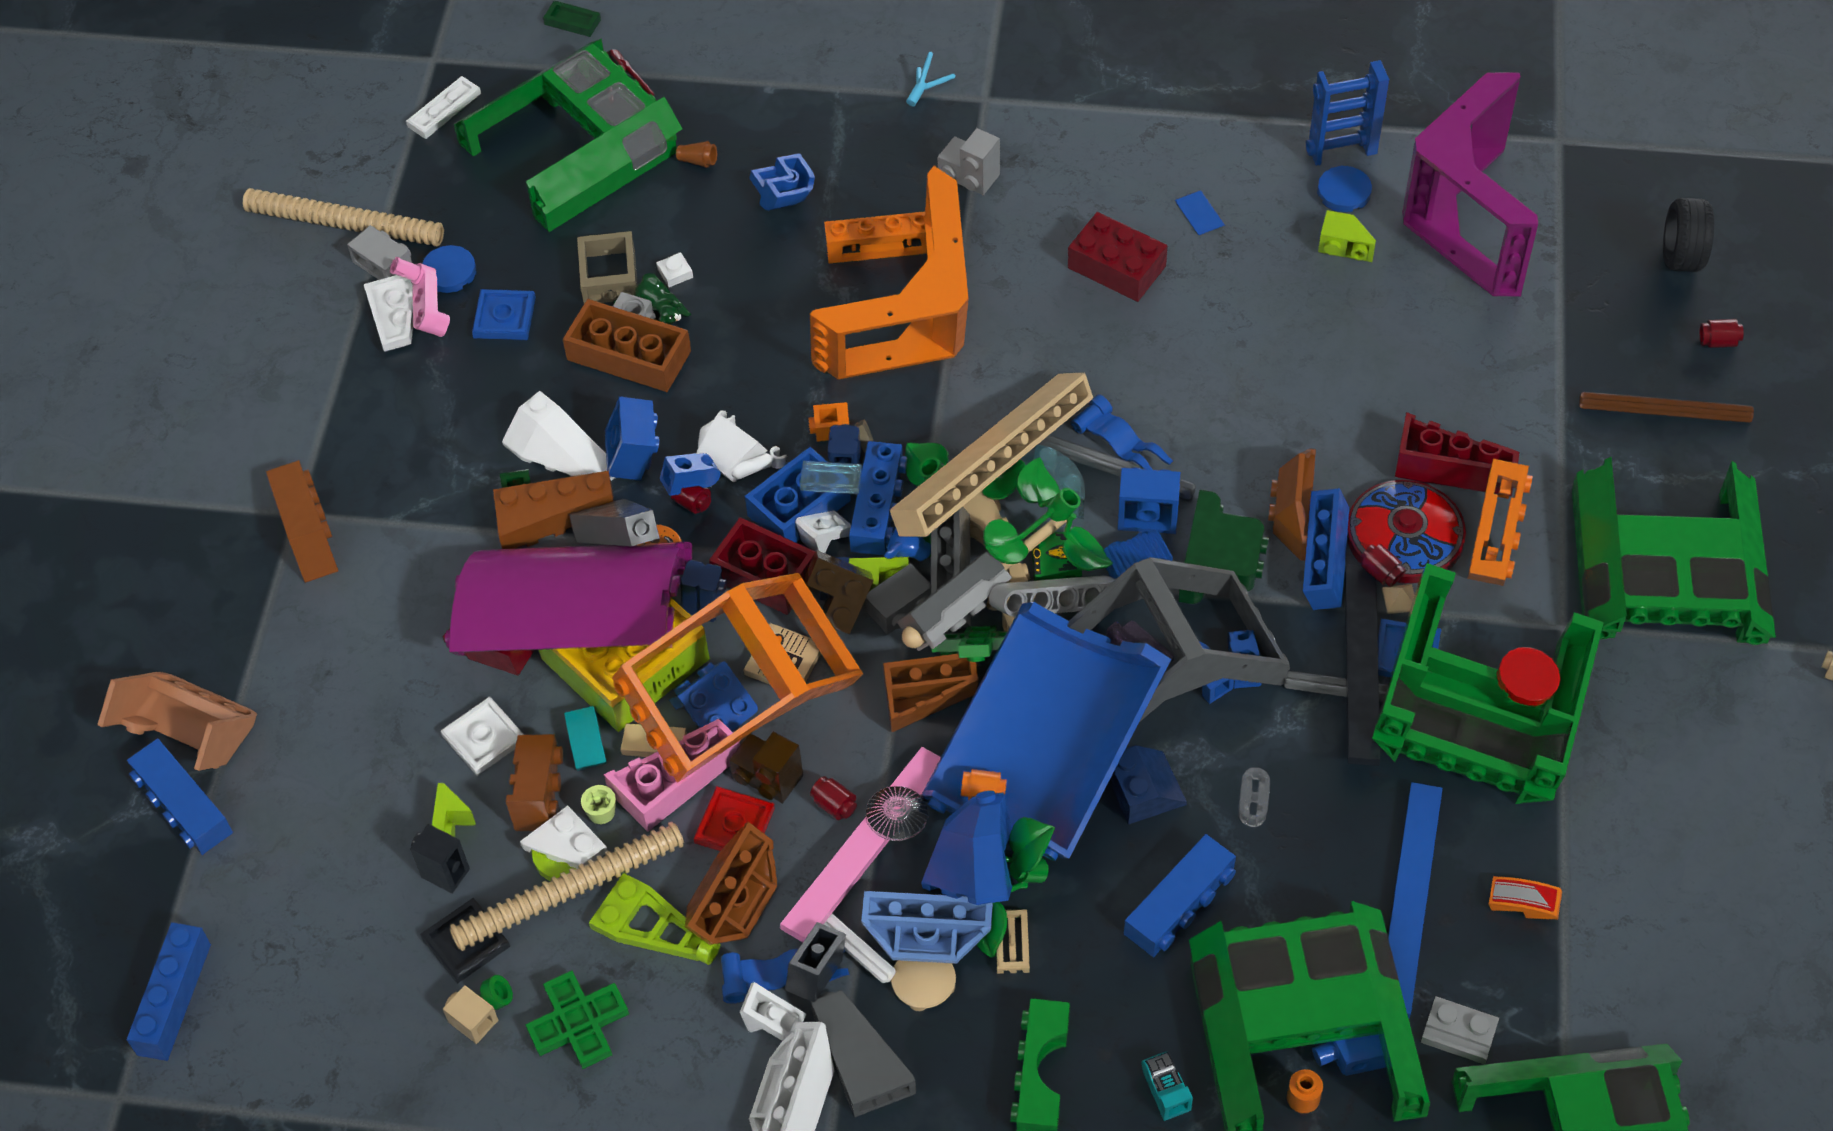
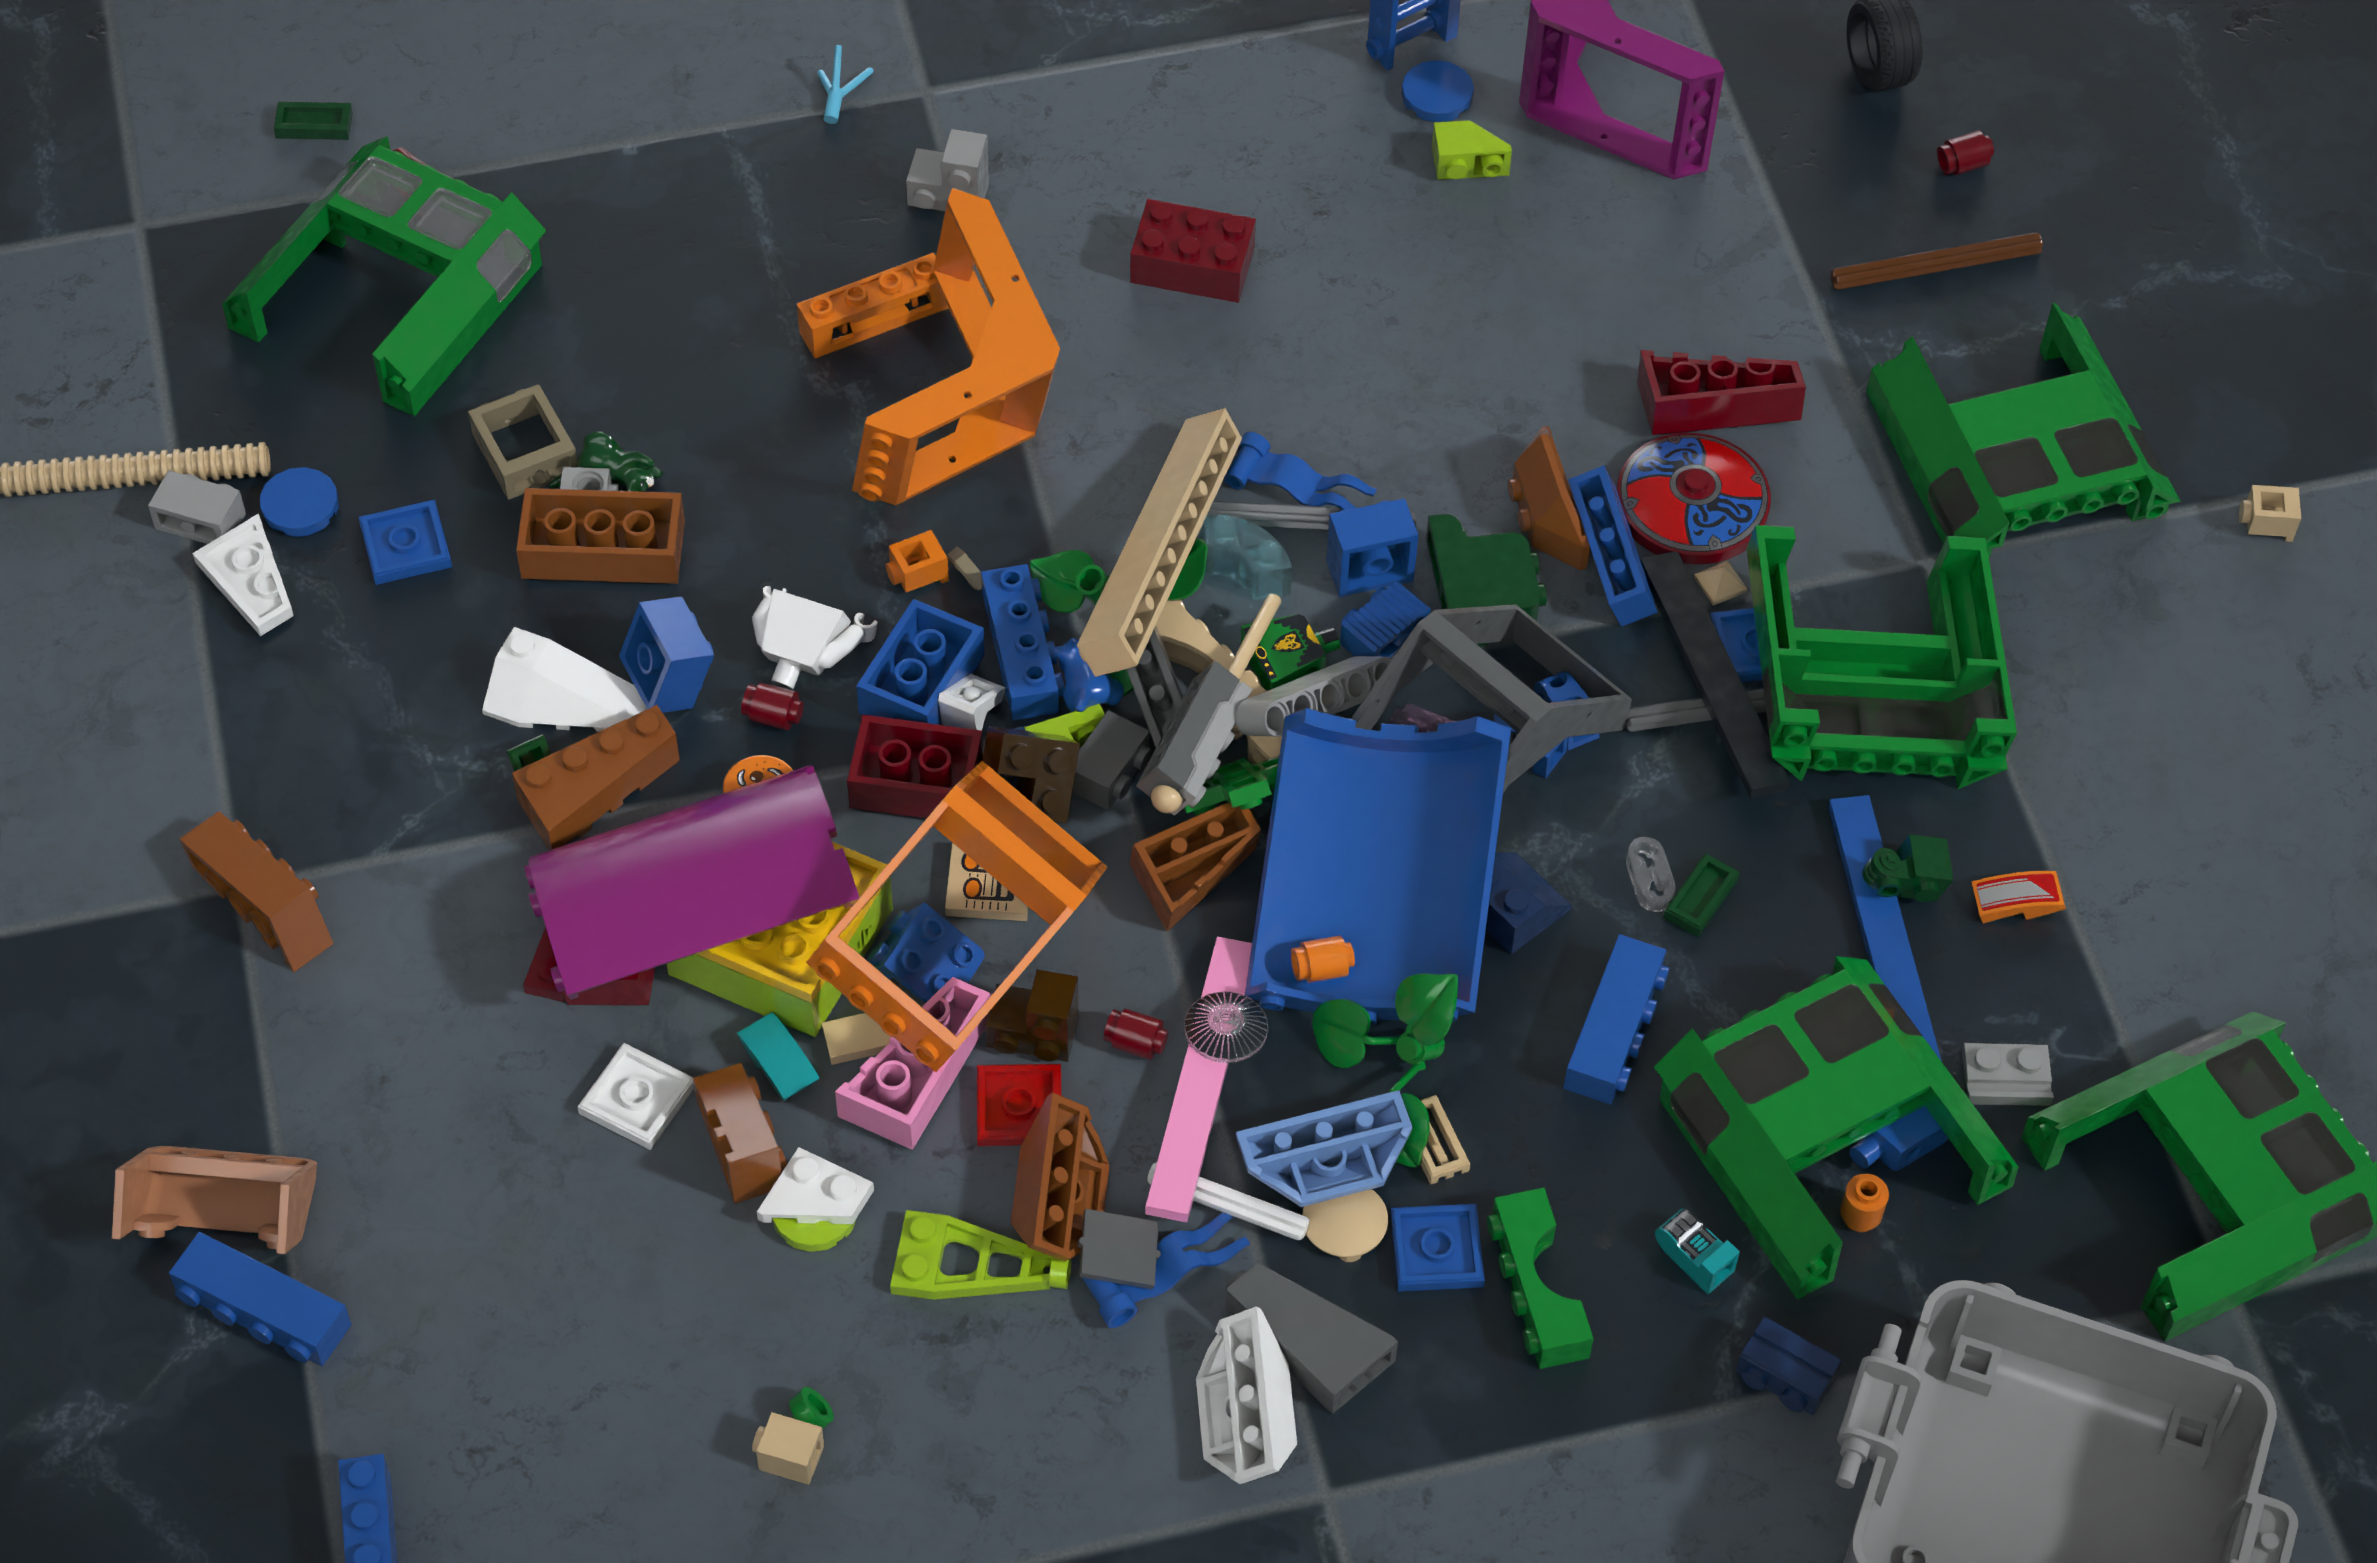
camera: 25 degrees left, 0 degrees up
bright pink beam [390,257,450,337] -> none
white tile [406,76,481,139] -> none
black brick [410,824,470,894] -> none
black tile [420,898,510,984] -> none
lime slope [432,783,476,837] -> none
tan piece [449,821,684,951] -> none
green plate [525,970,629,1069] -> none
dark grey slope [569,499,660,546] -> none
yellowish green hat [581,785,616,824] -> none
white plate [656,252,693,287] -> none
blue leg [660,453,721,496] -> none
dark orange cone [676,141,717,168] -> none
dark blue brick [681,560,727,622] -> none
white slope [740,982,806,1041] -> none
blue brick [749,153,815,211] -> none
black brick [785,922,846,1003] -> none
clear light blue tile [800,461,862,494] -> none
dark blue brick [828,424,862,488] -> none
blue brick [921,791,1012,905] -> none
green plant [983,457,1113,571] -> none
blue sticker [1175,190,1225,235] -> none
dark red brick [1361,544,1406,587] -> none
orange brick [1467,459,1533,586] -> none
red tile [1497,647,1560,706] -> none
none -> dark grey piece [1077,1209,1161,1289]
none -> blue tile [1390,1204,1485,1292]
none -> dark green tile [1663,853,1740,937]
none -> dark green brick [1862,834,1953,902]

